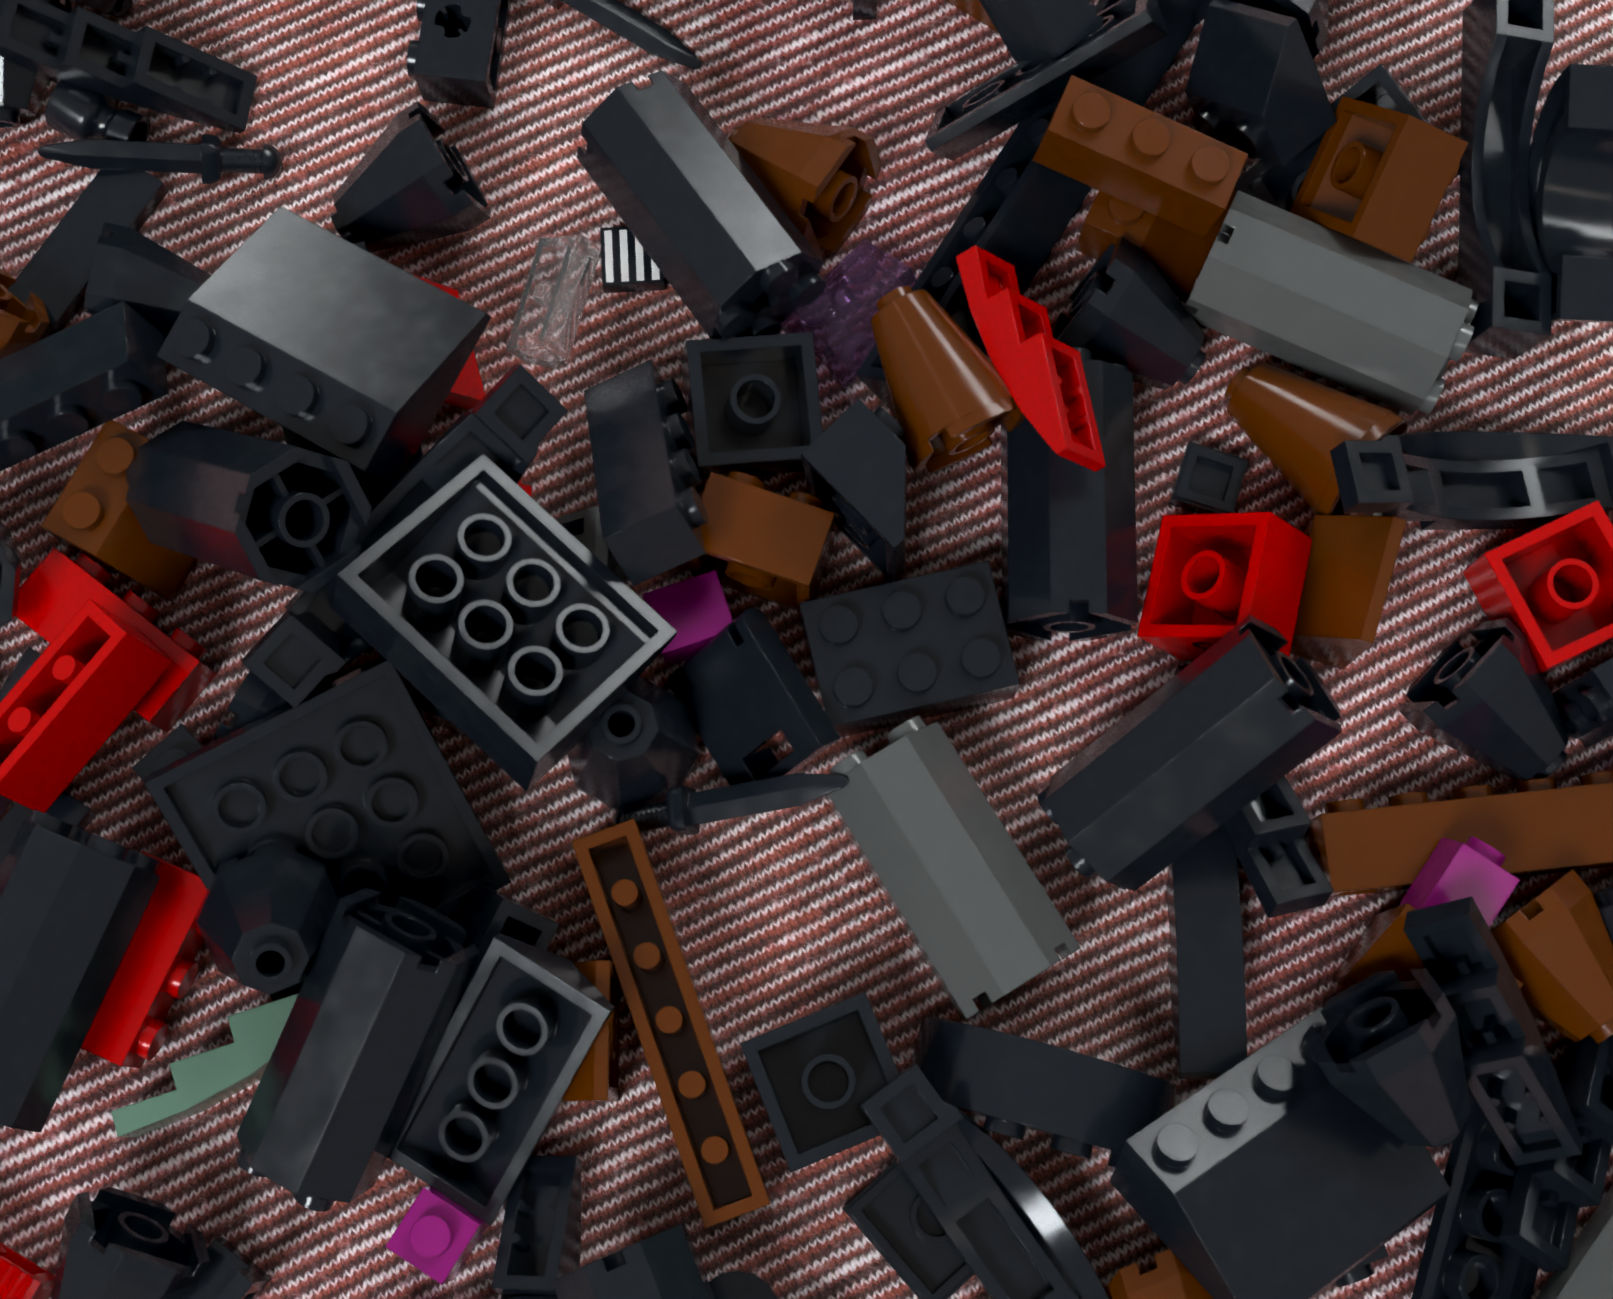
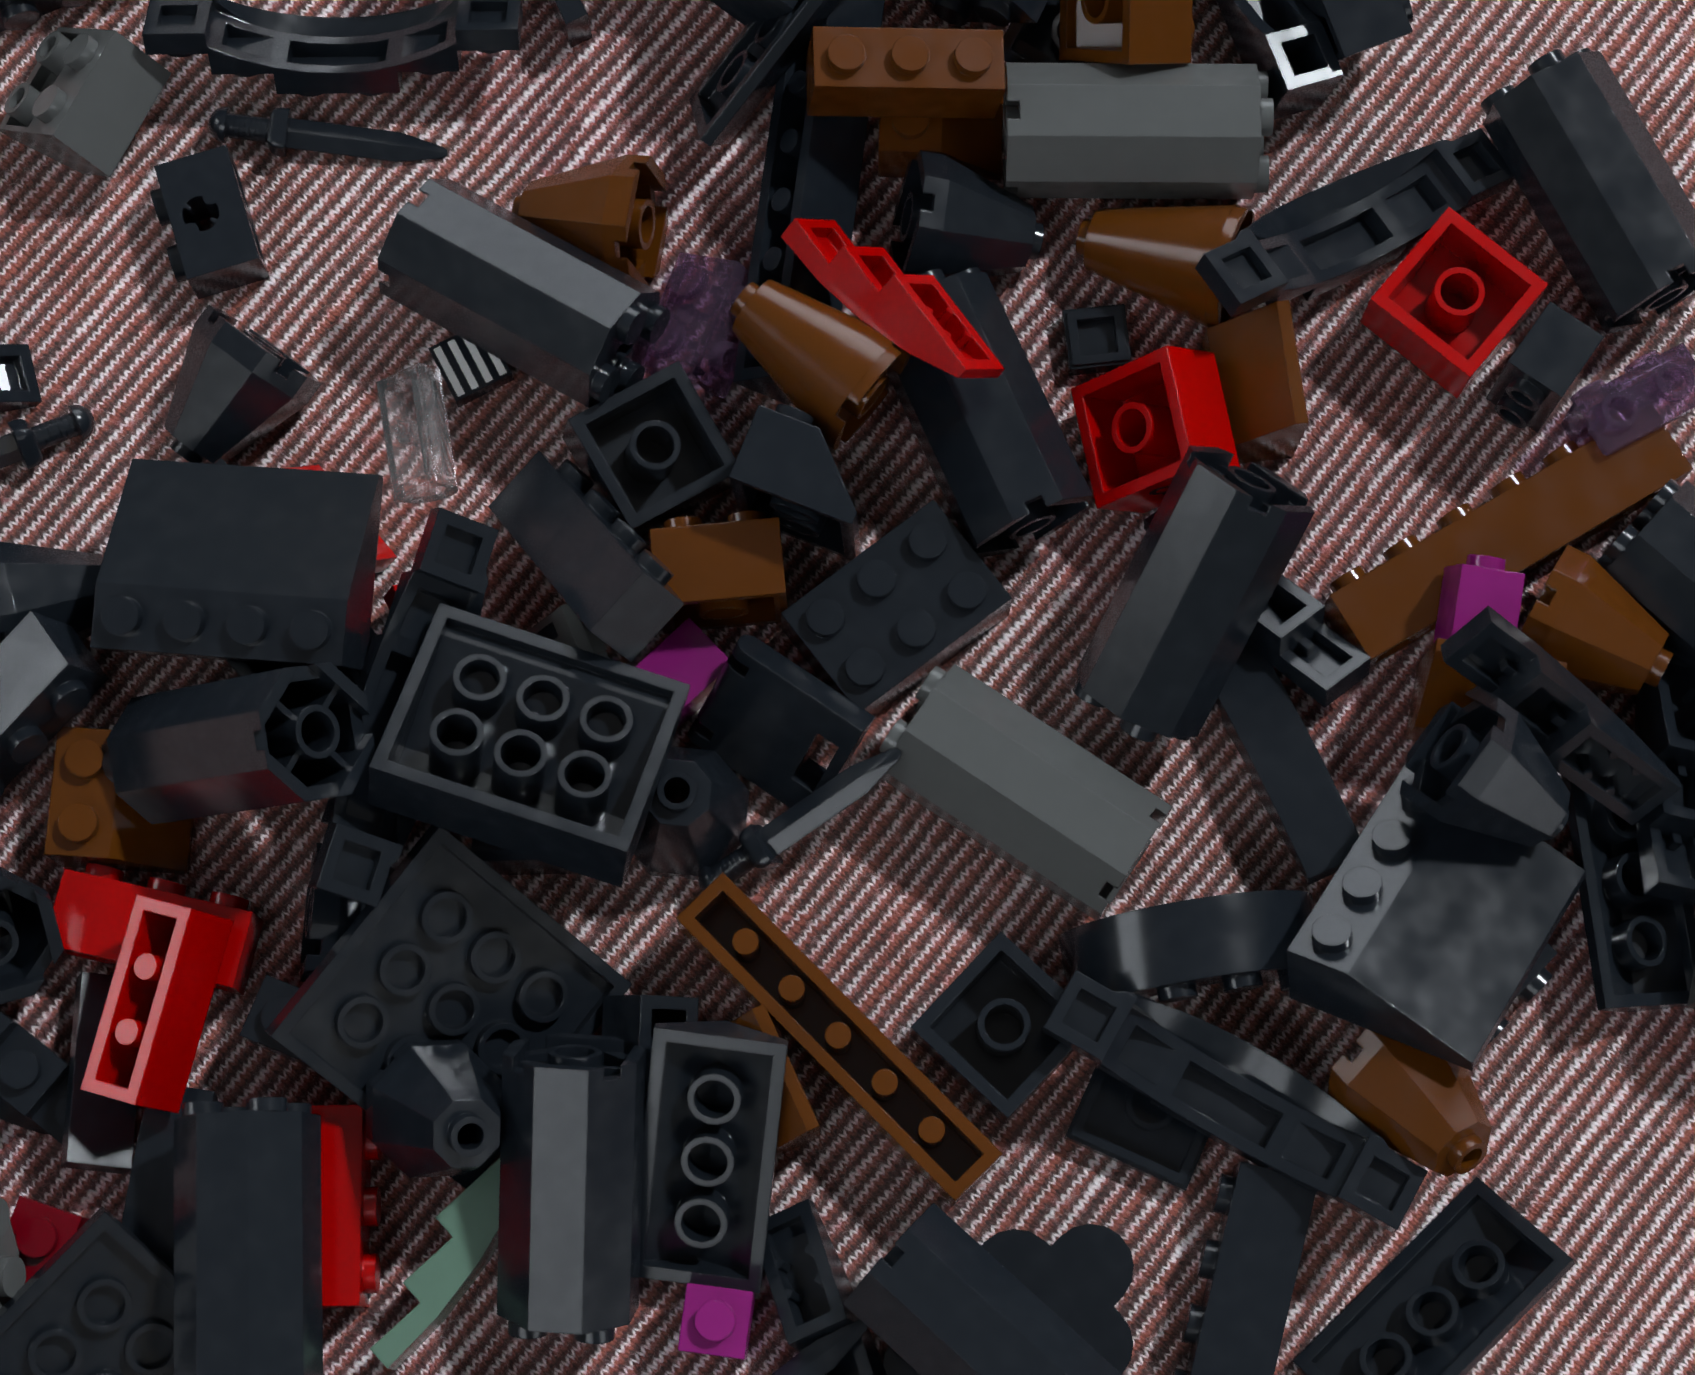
camera: 25 degrees left, 0 degrees up
black cone [1400,618,1569,780] -> none

